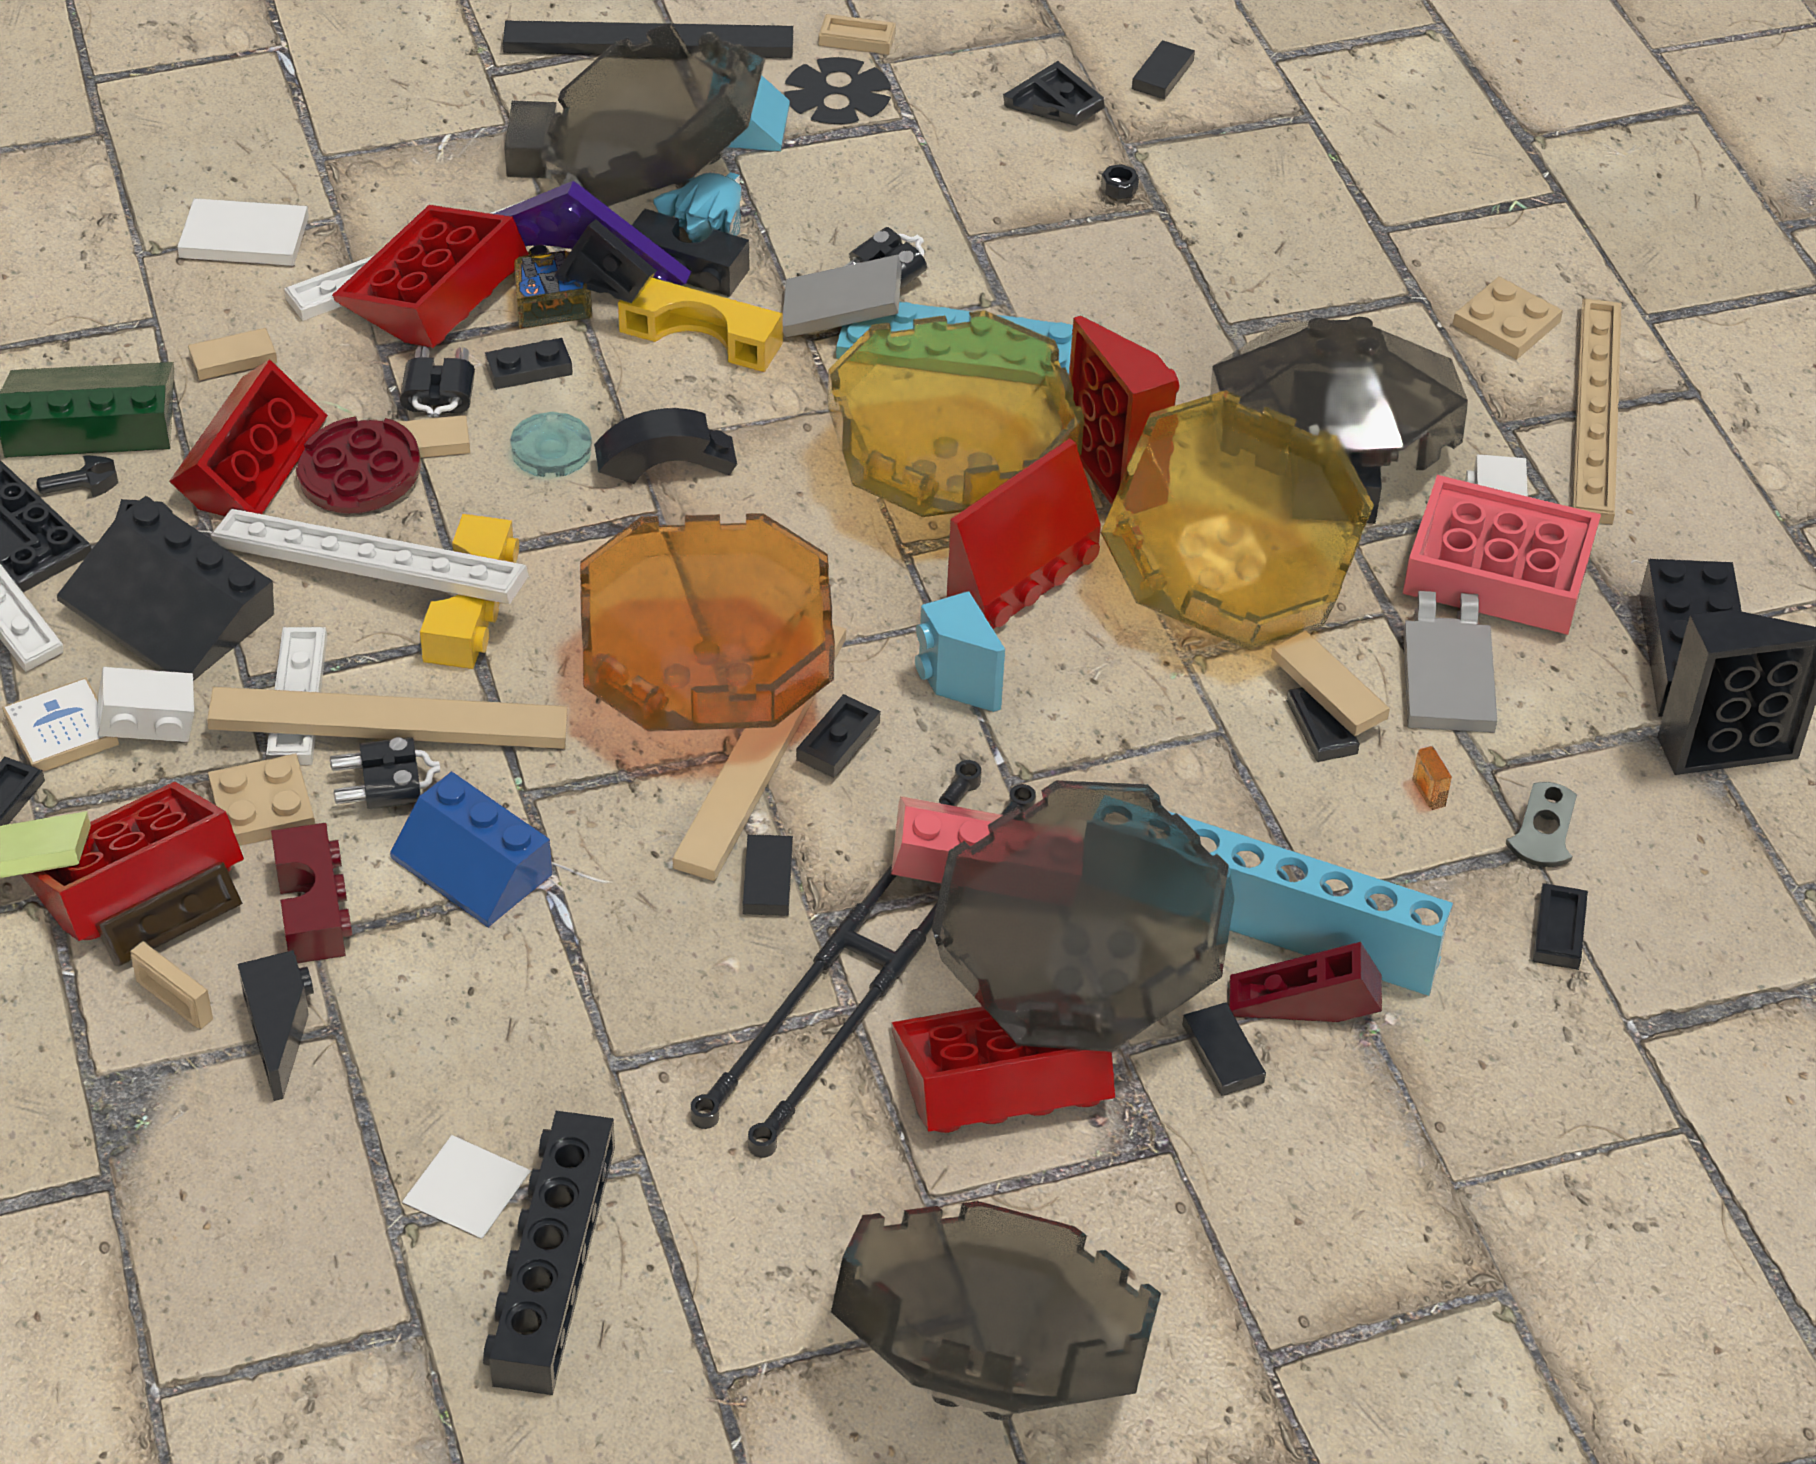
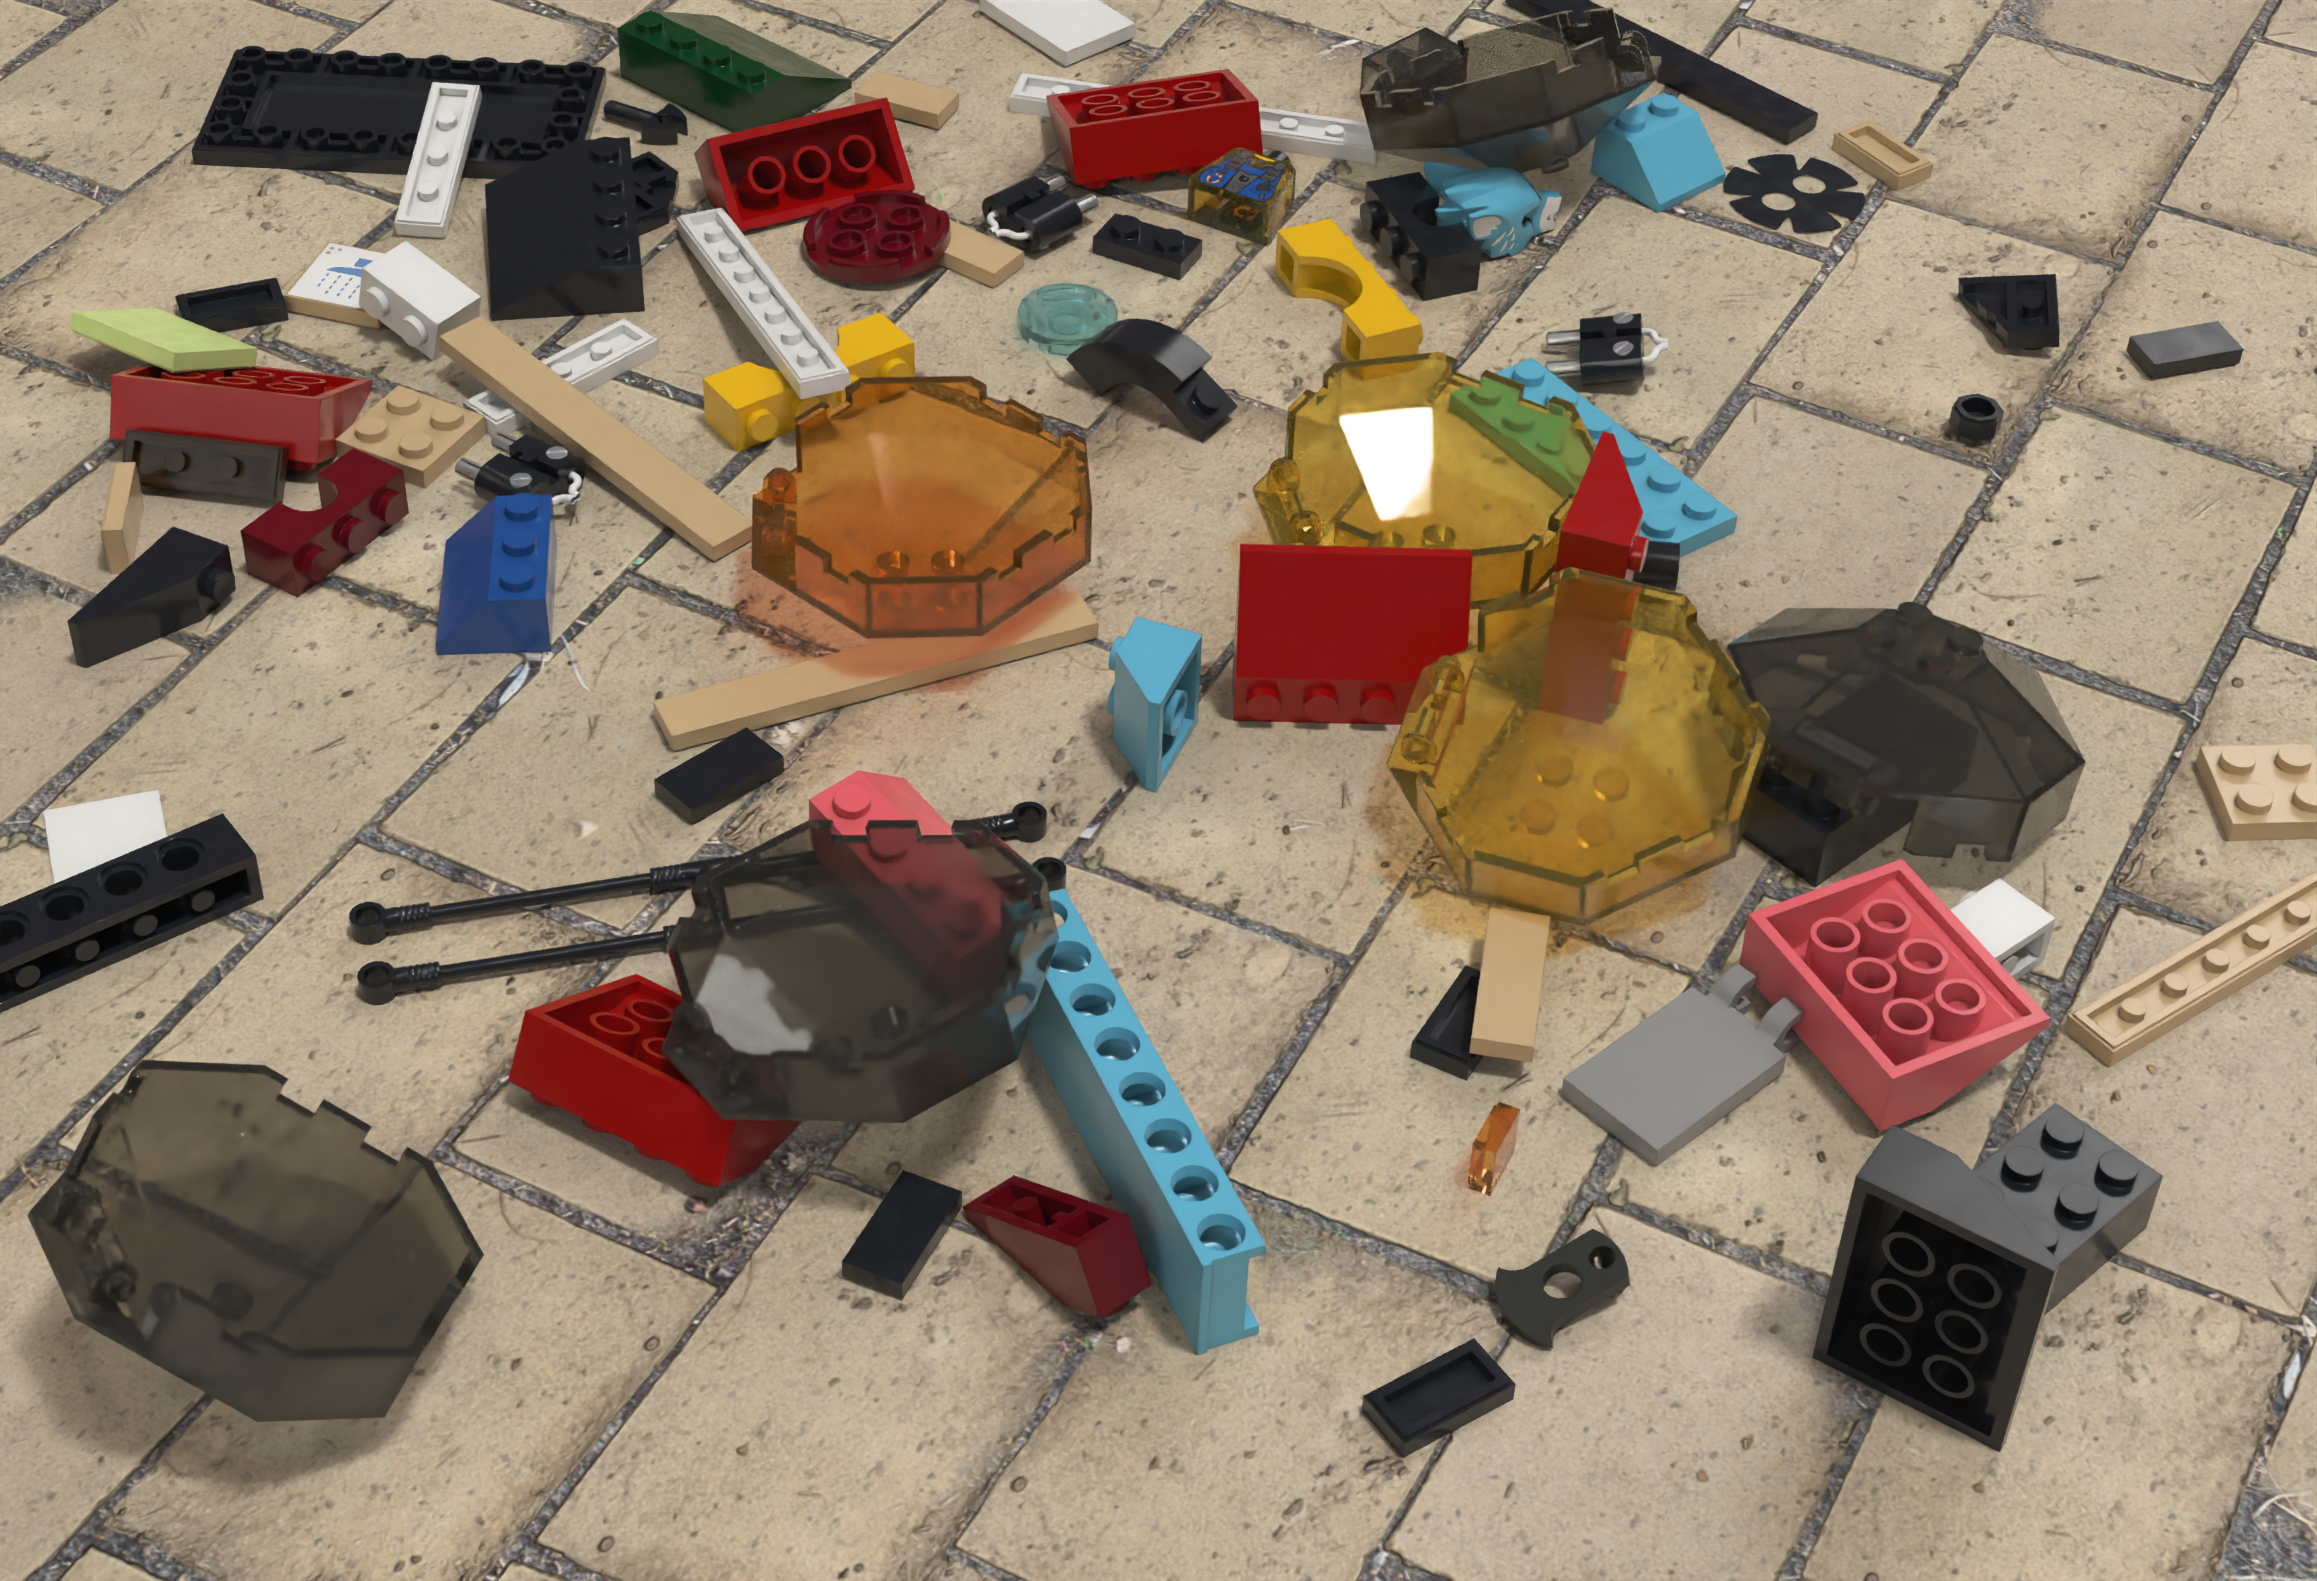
camera: 45 degrees right, 5 degrees down
dark purple plate [494,180,691,286] -> none
black wing [554,219,657,303] -> none
light grey tile [783,255,902,337] -> none
black plate [796,694,881,778] -> none

